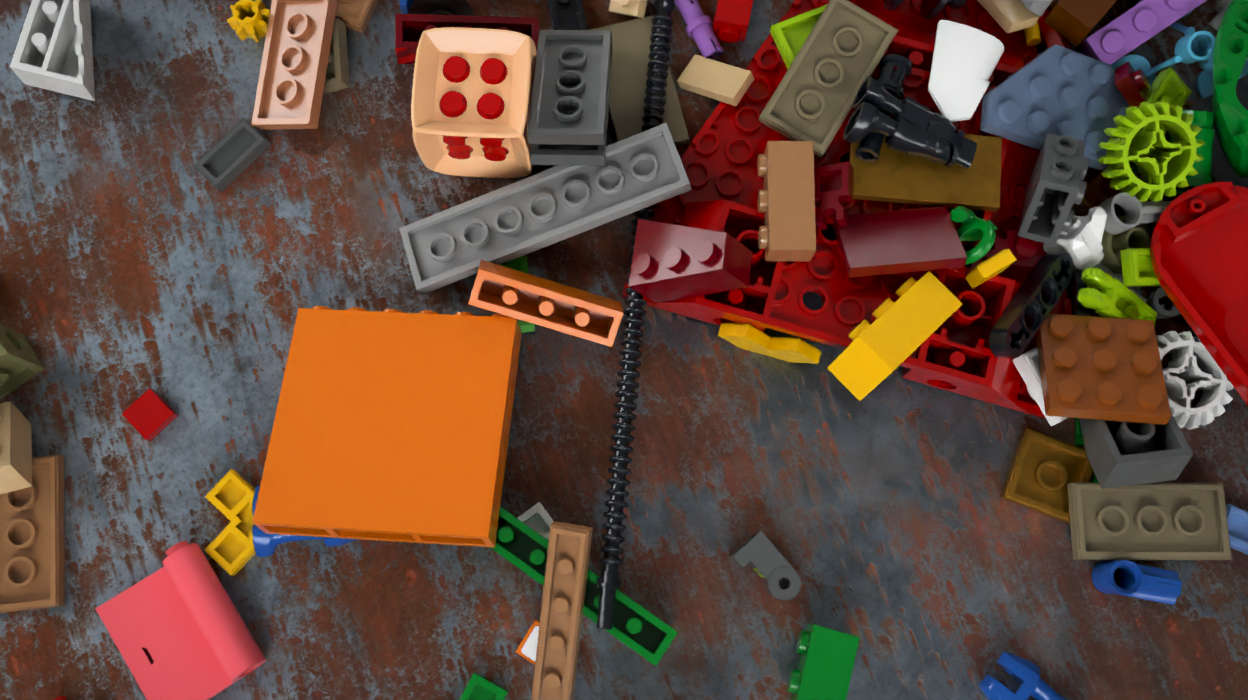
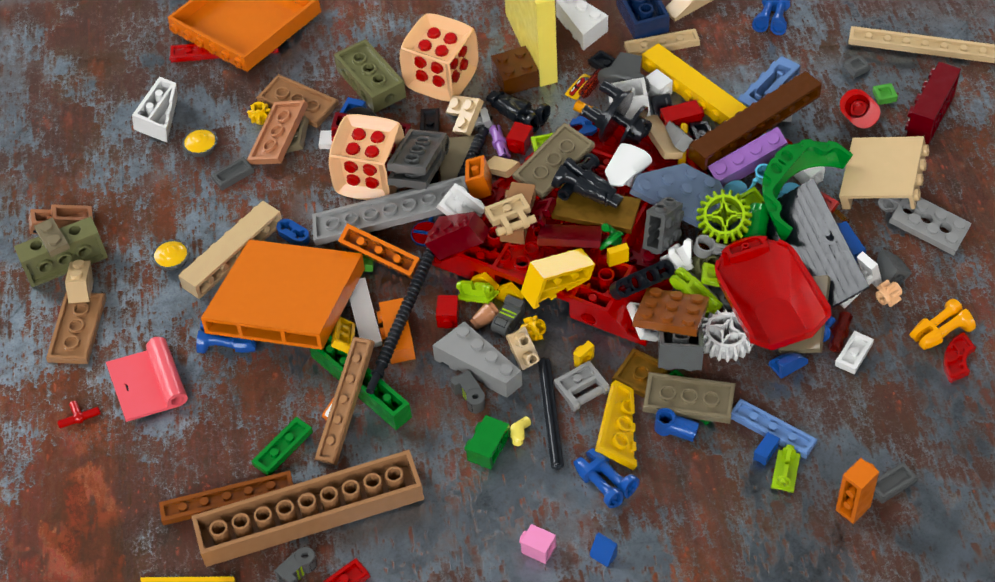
camera: 15 degrees right, 25 degrees down
red tile [122,388,179,441] -> none
yellow tile [204,469,256,576] -> none
dark red plate [1114,61,1150,108] -> none
none -> yellow piece [151,239,190,271]
none -> tan brick [178,201,282,299]
none -> yellow piece [181,127,218,157]
none -> blue beam [276,219,310,246]
none -> white tile [319,130,332,149]
none -> yellow tile [331,317,356,354]
none -> white tile [349,278,383,347]
none -> orange brick [376,298,416,364]
none -> red piece [411,216,435,246]
none -> light grey wedge [432,322,523,398]
none -> white bracket [436,183,486,217]
none -> red brick [436,295,460,329]
none -> lime hinge [456,280,500,304]
none -> orange brick [465,155,492,199]
none -> nougat cone [469,302,499,331]
none -> tan plate [484,193,537,237]
none -> dark grey leg [491,295,525,337]
none -> tan hips [506,326,540,370]
none -> light yellow arm [510,416,531,447]
none -> yellow gear [520,315,546,342]
none -> black axle [538,357,564,470]
none -> light grey plate [553,361,610,412]
none -> yellow plate [573,341,595,367]
none -> yellow wing [595,380,637,470]

